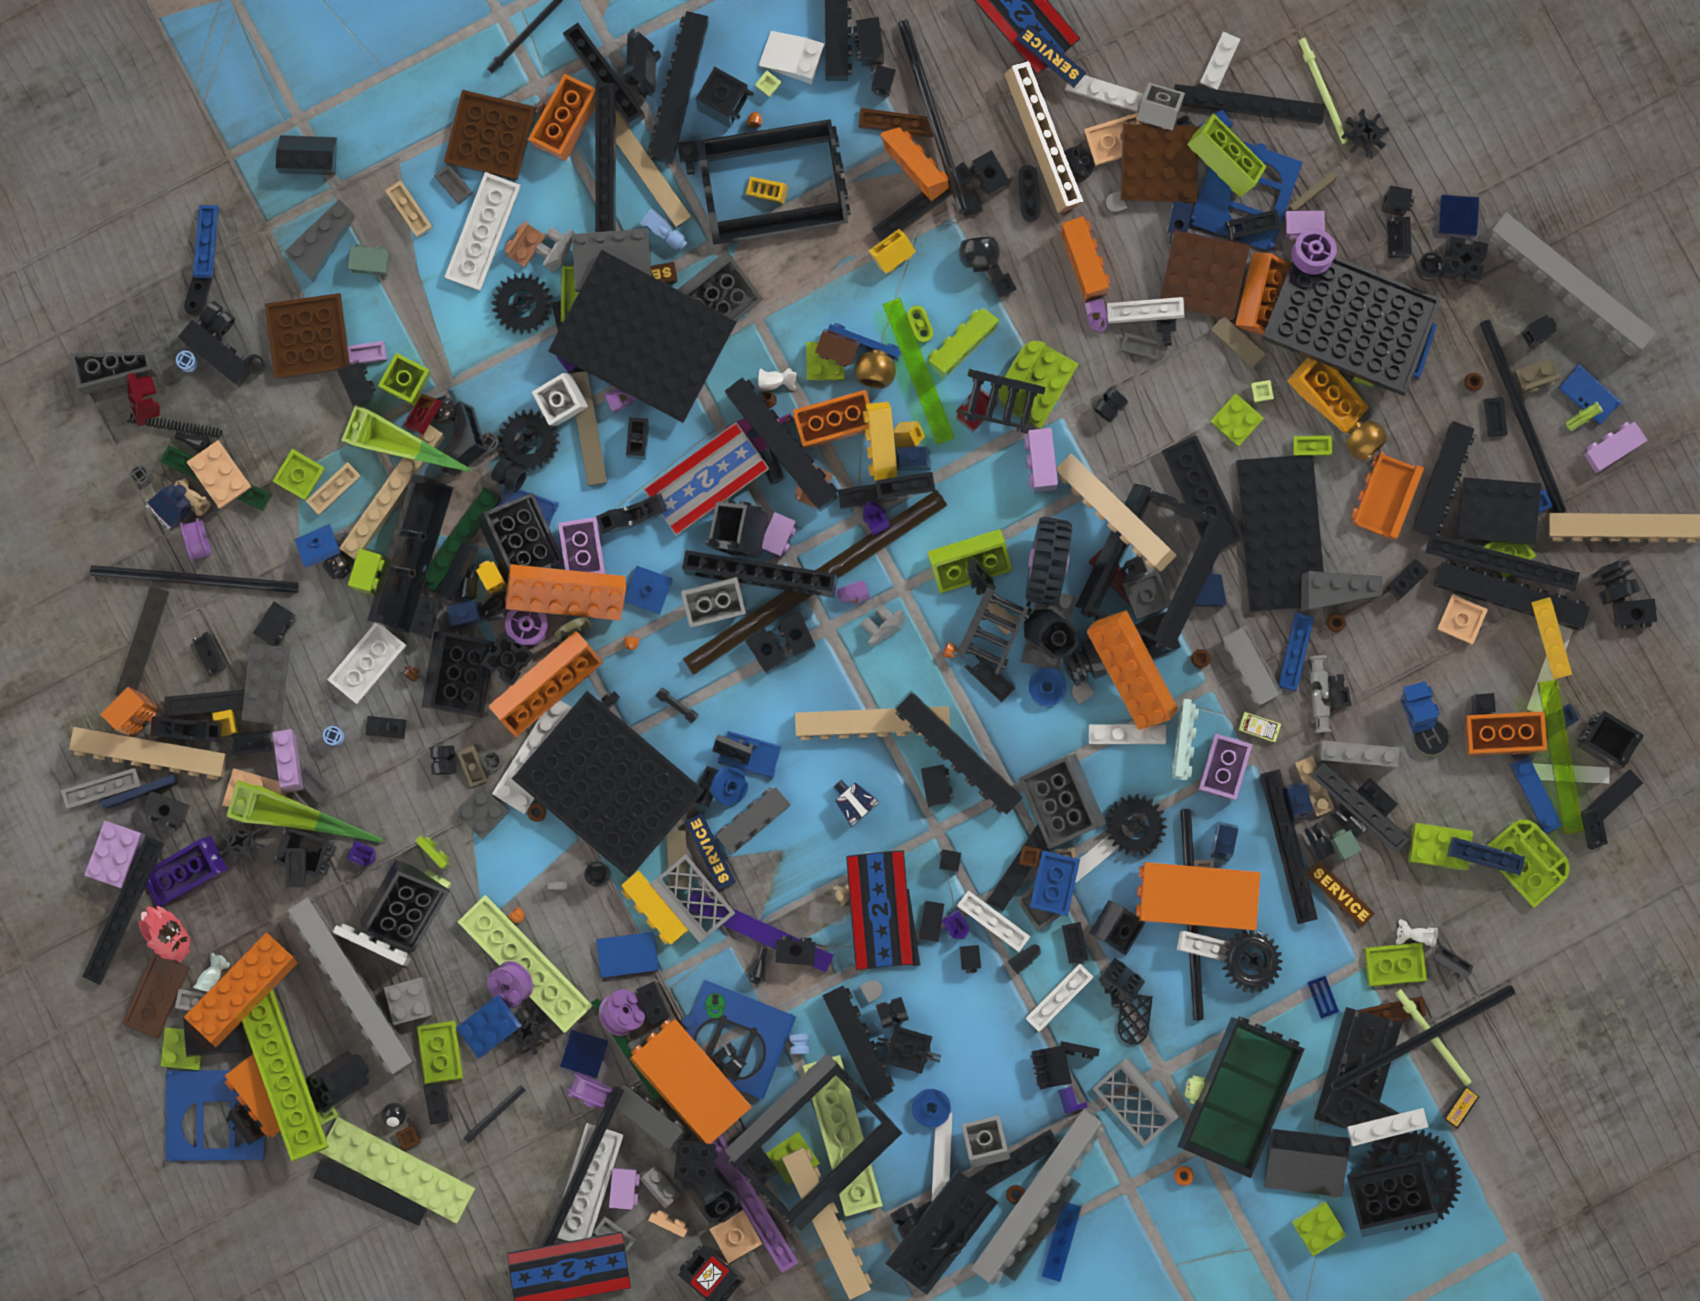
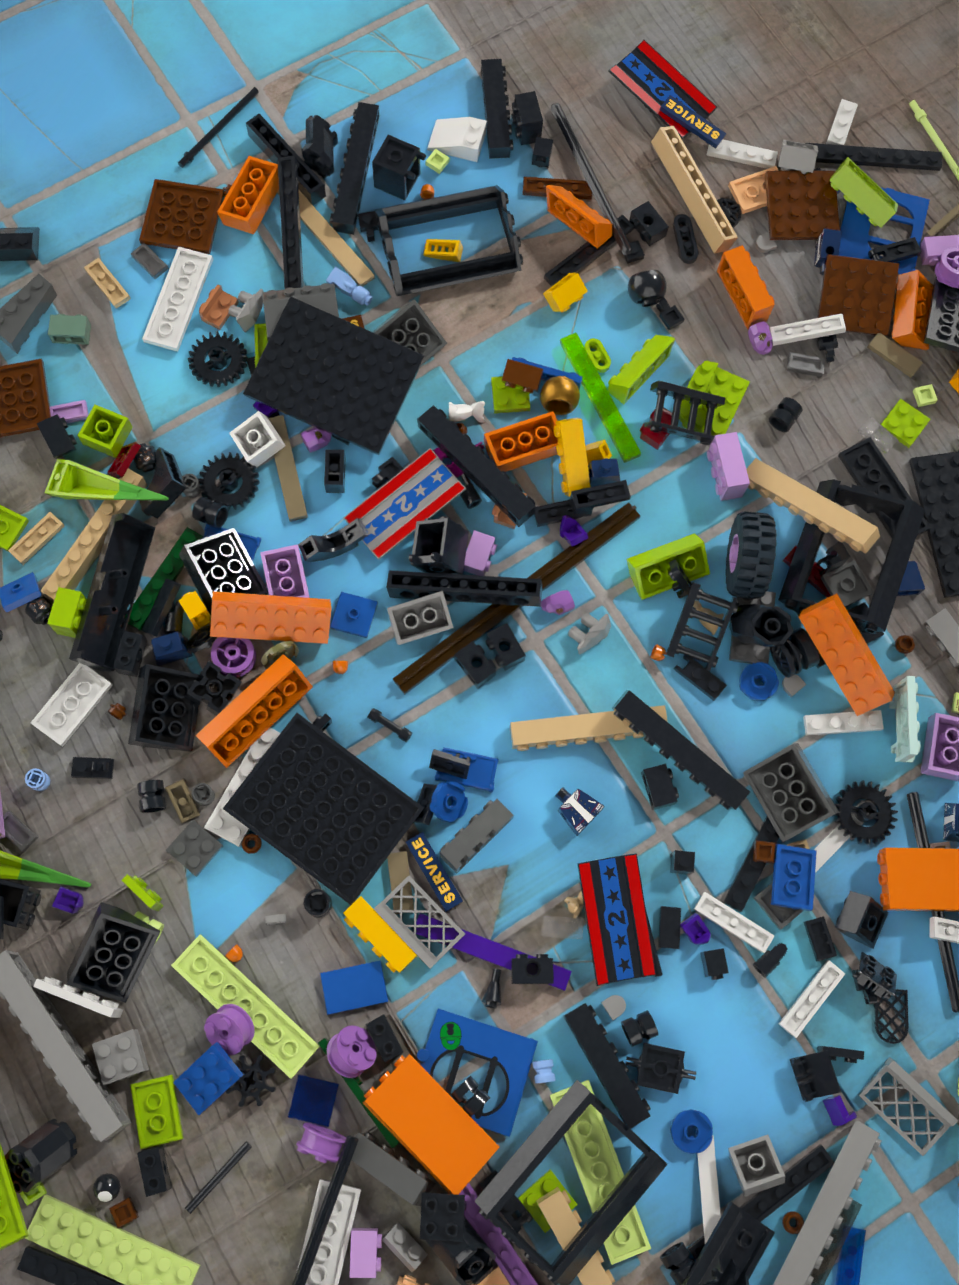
camera: 10 degrees left, 10 degrees down
none -> black plate [372,457,404,489]

